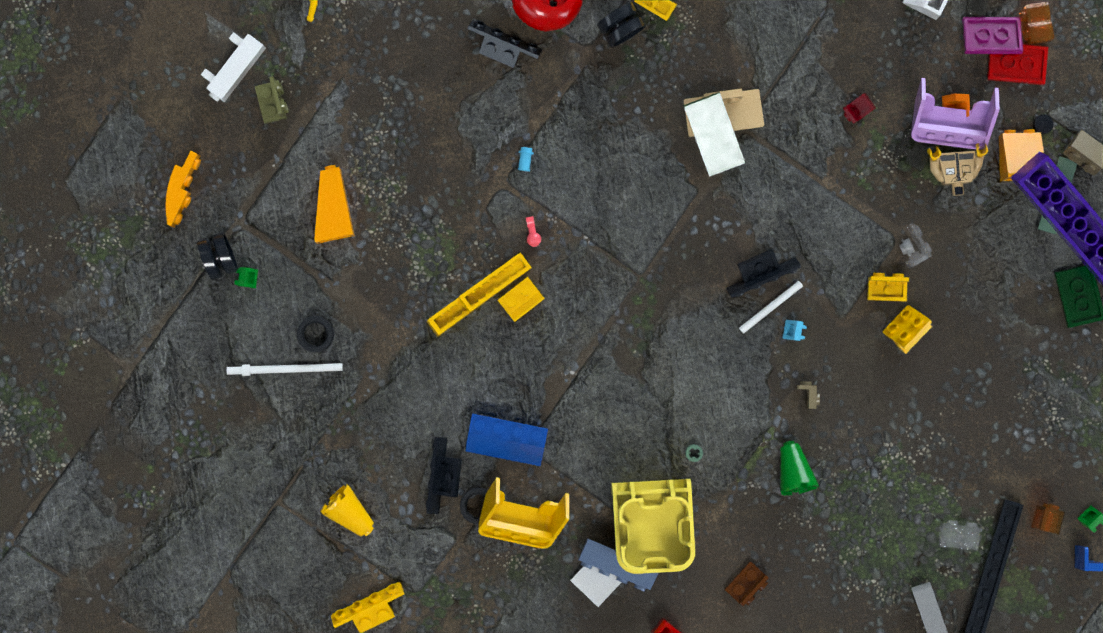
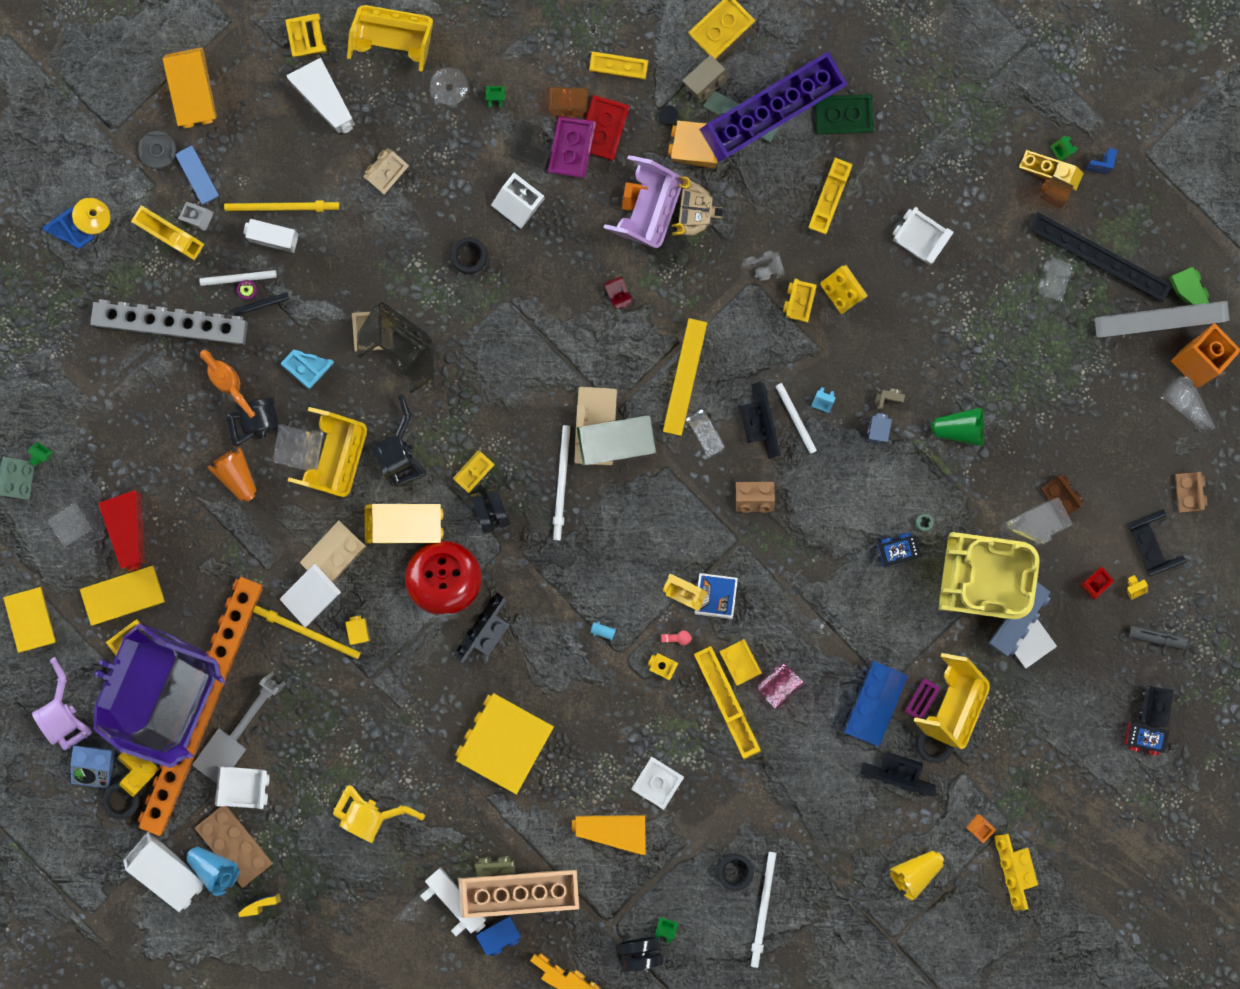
camera: 75 degrees left, 0 degrees up
none -> yellow panel [455,693,554,795]
none -> light nougat brick [458,870,579,918]
none -> blue brick [476,915,521,956]
none -> white bar [552,425,570,540]
none -> yellow tile [589,52,648,80]
none -> white tile [631,756,684,810]
none -> yellow brick [648,653,678,680]
none -> yellow slope [663,318,707,436]
none -> yellow hinge [663,574,708,611]
none -> clear bracket [686,410,724,457]
none -> slope [695,573,738,619]
none -> medium nougat bracket [736,482,775,513]
none -> clear pink bracket [757,663,804,710]
none -> yellow slope [808,158,853,235]
none -> sand blue brick [866,413,892,444]
none -> brick [877,533,922,567]
none -> white panel [892,207,953,266]
none -> magenta tile [904,678,940,719]
none -> orange slope [966,814,996,844]
none -> clear windscreen [999,497,1073,546]
none -> yellow slope [1019,150,1084,191]

